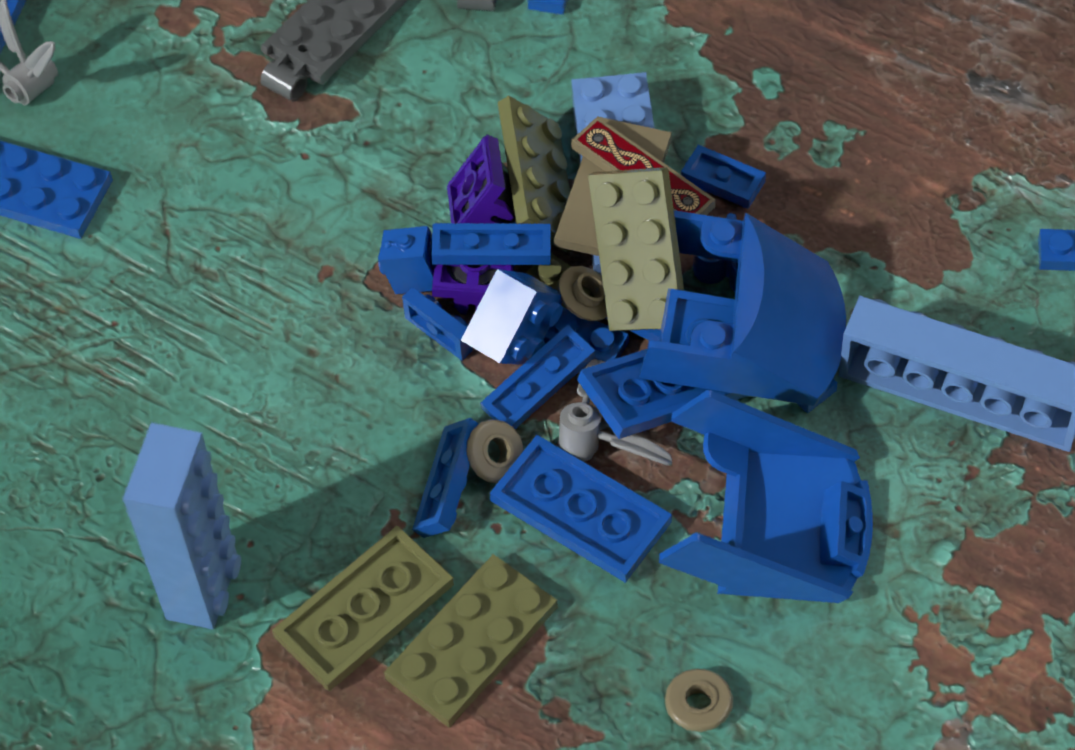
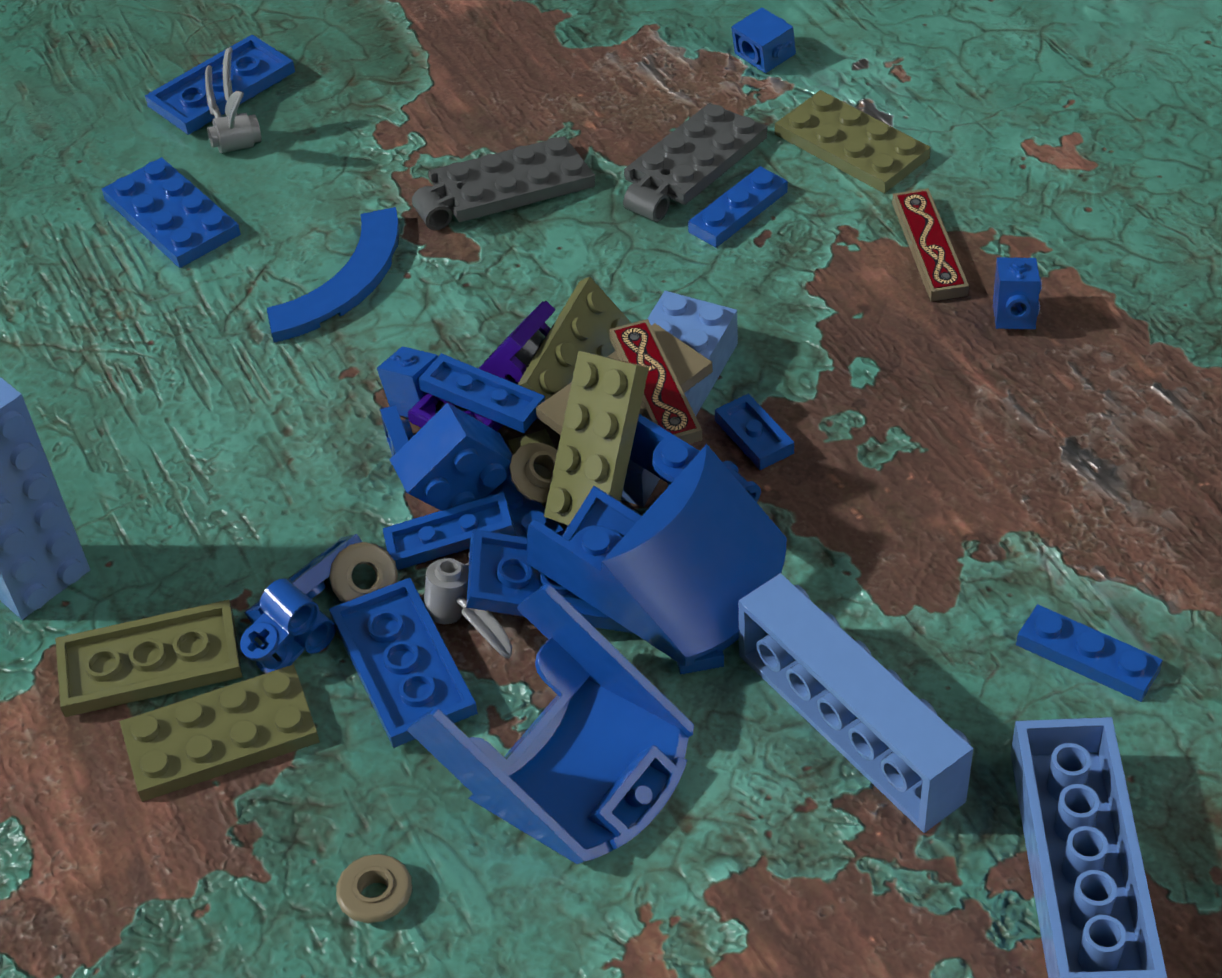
camera: 30 degrees right, 10 degrees down
none -> blue piece [240,579,336,674]
none -> blue tile [267,207,400,343]

